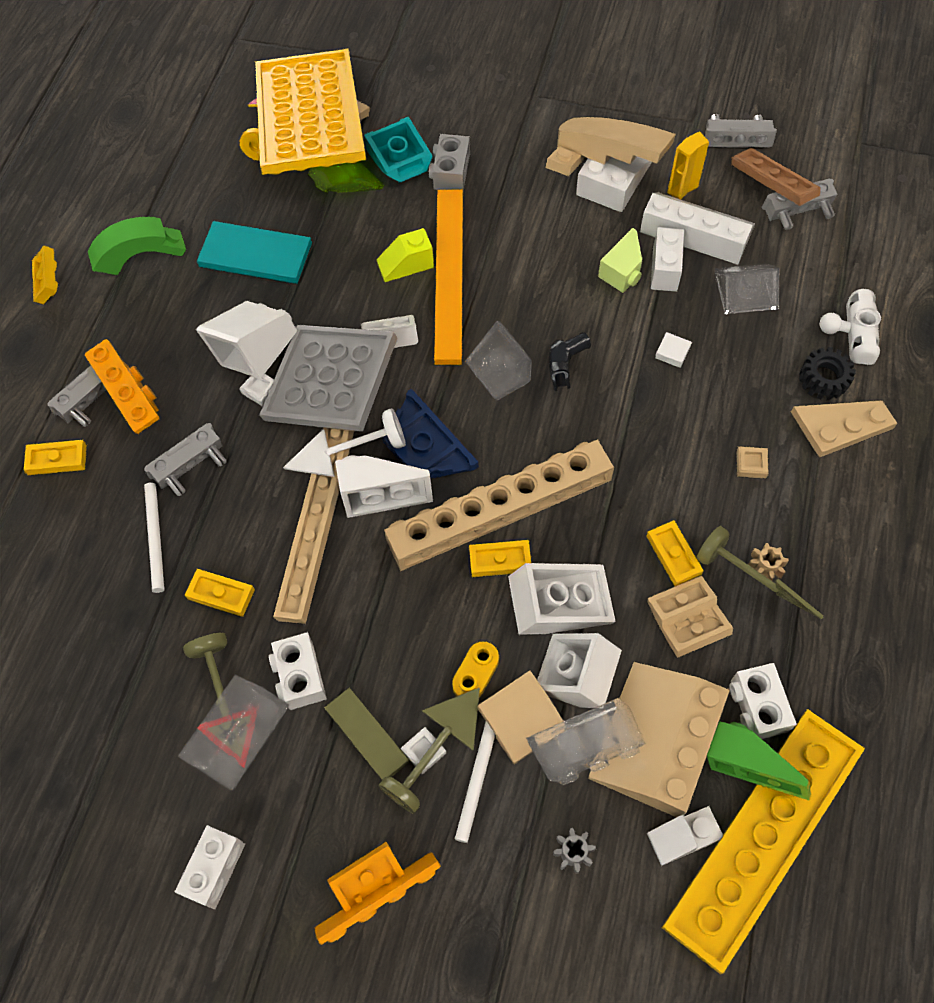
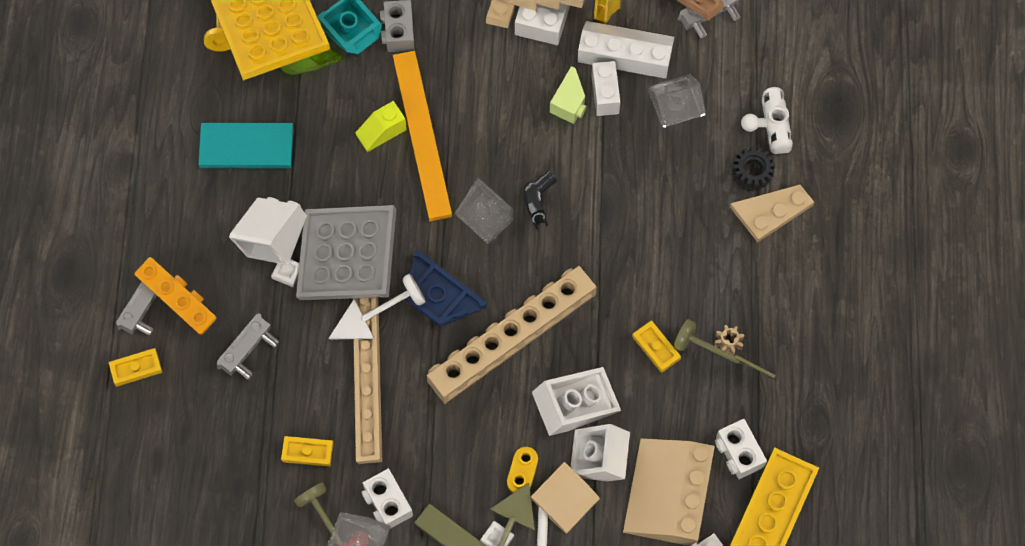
camera: 15 degrees left, 5 degrees up
yellow plate [32,246,58,305] -> none
bright green arch [88,217,186,275] -> none
white bar [144,483,165,593] -> none
white slope [335,455,433,518] -> none
white slope [361,315,418,348] -> none
yellow plate [469,540,531,577] -> none
clear slope [527,698,646,785] -> none
tan slope [648,576,733,658] -> none
white tile [655,332,692,368] -> none
bright green slope [707,721,811,800] -> none
tan tile [737,447,769,478] -> none

